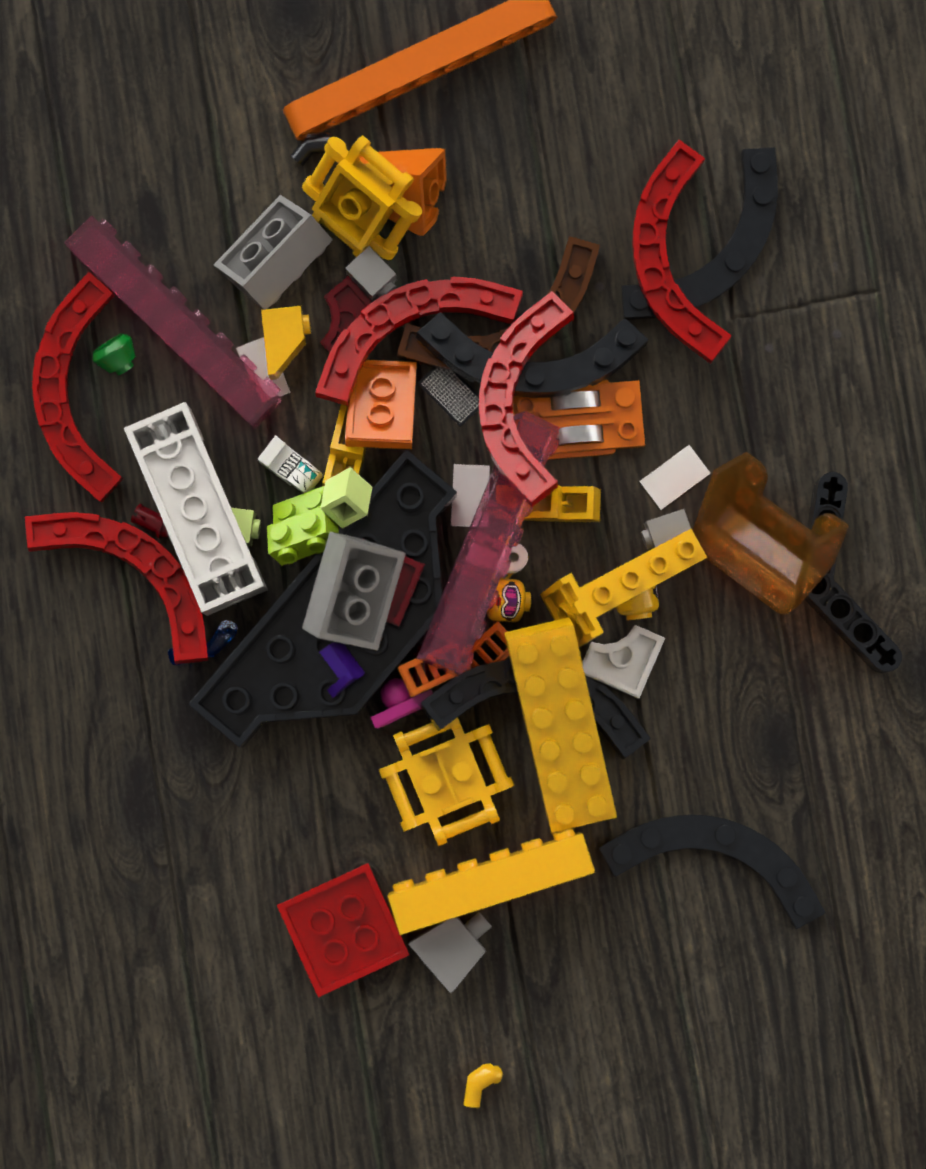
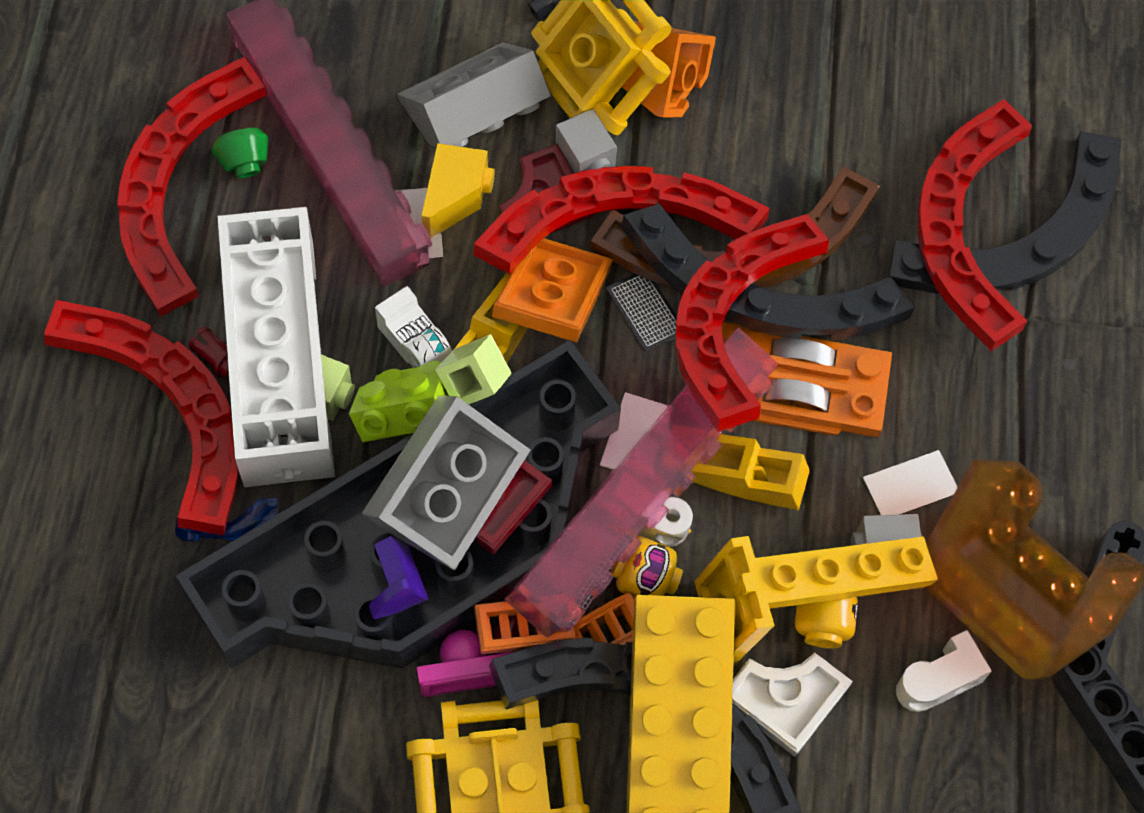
camera: 15 degrees right, 20 degrees down
none -> white leg [896,630,991,712]

